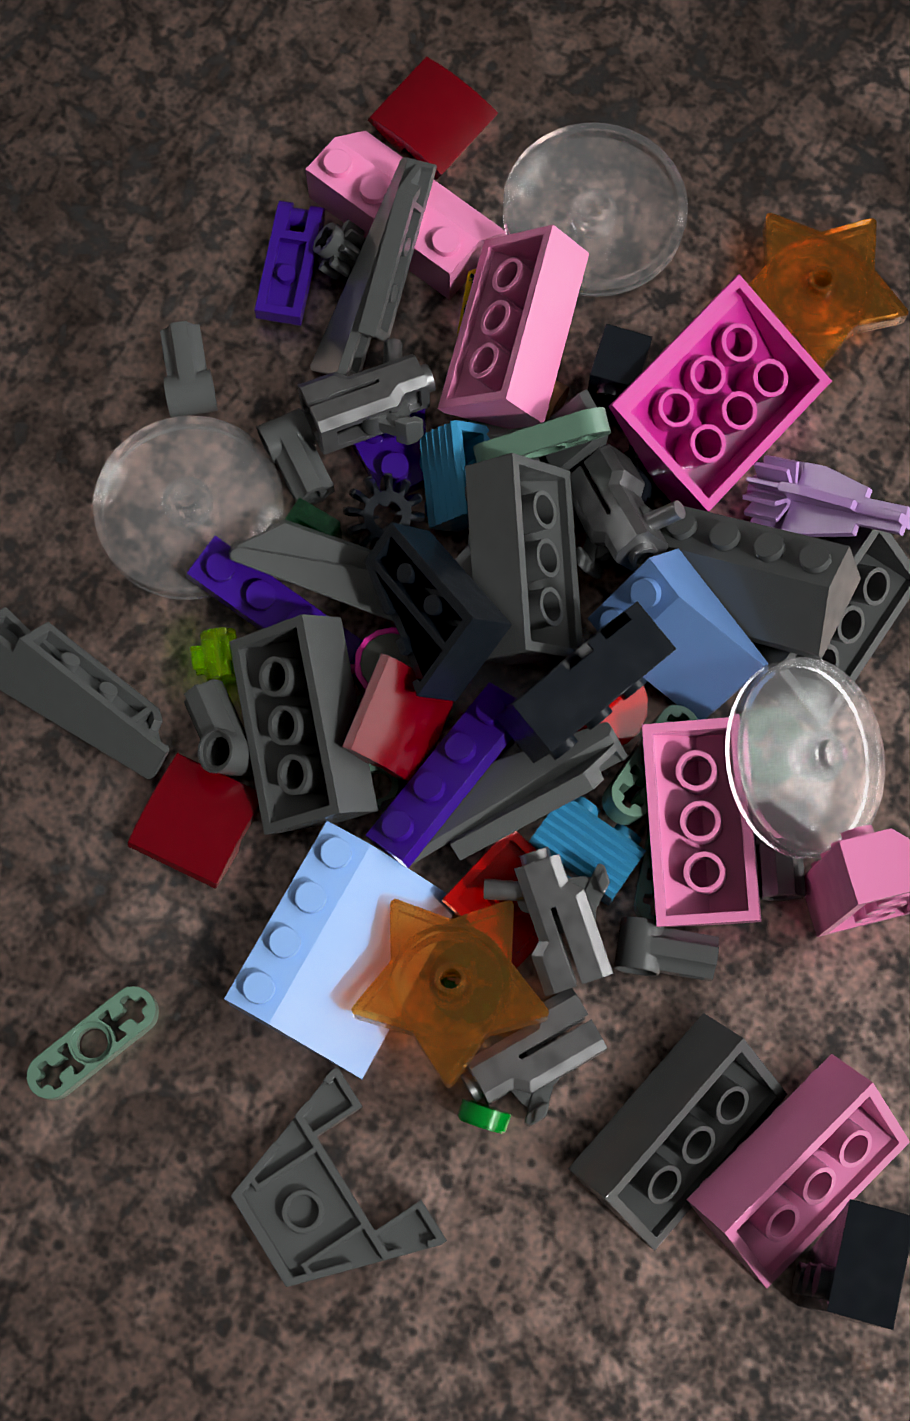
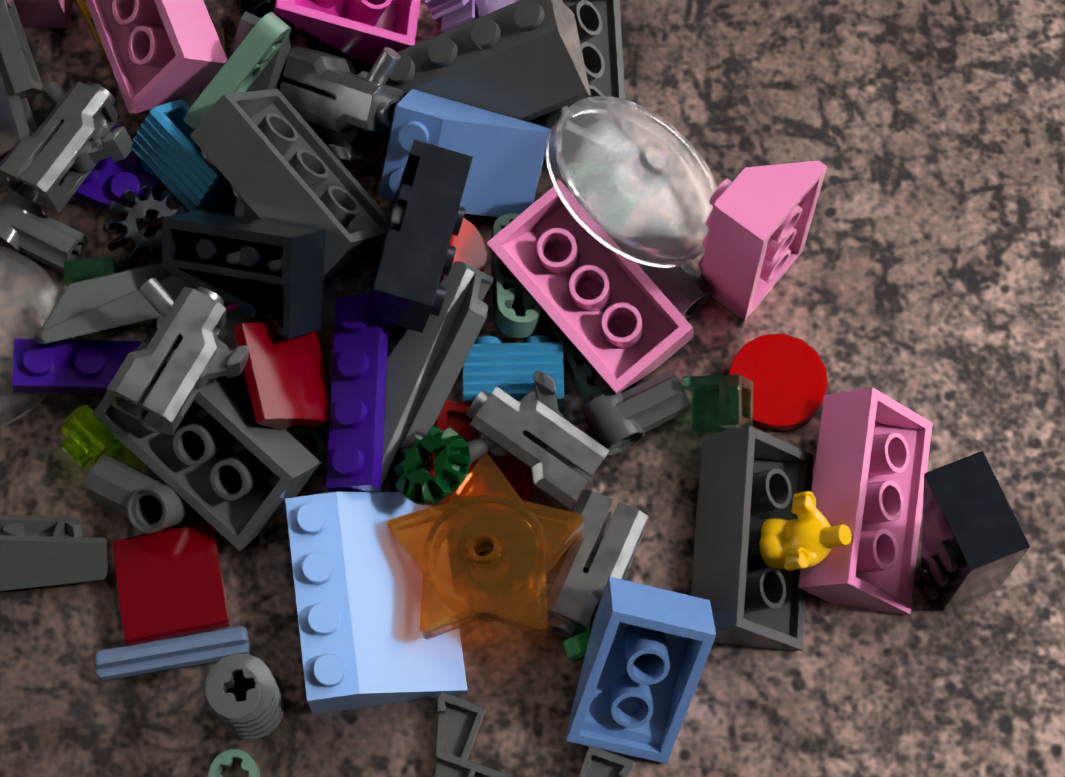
camera: 35 degrees left, 5 degrees down
none -> sand blue axle [95,626,250,681]
none -> flat silver piece [107,278,249,436]
none -> dark grey piece [205,653,284,740]
none -> dark green gear [393,426,471,505]
none -> medium blue slope [566,576,716,764]
none -> clear green panel [682,374,753,433]
none -> red tile [728,334,828,431]
none -> yellow piece [759,491,851,571]

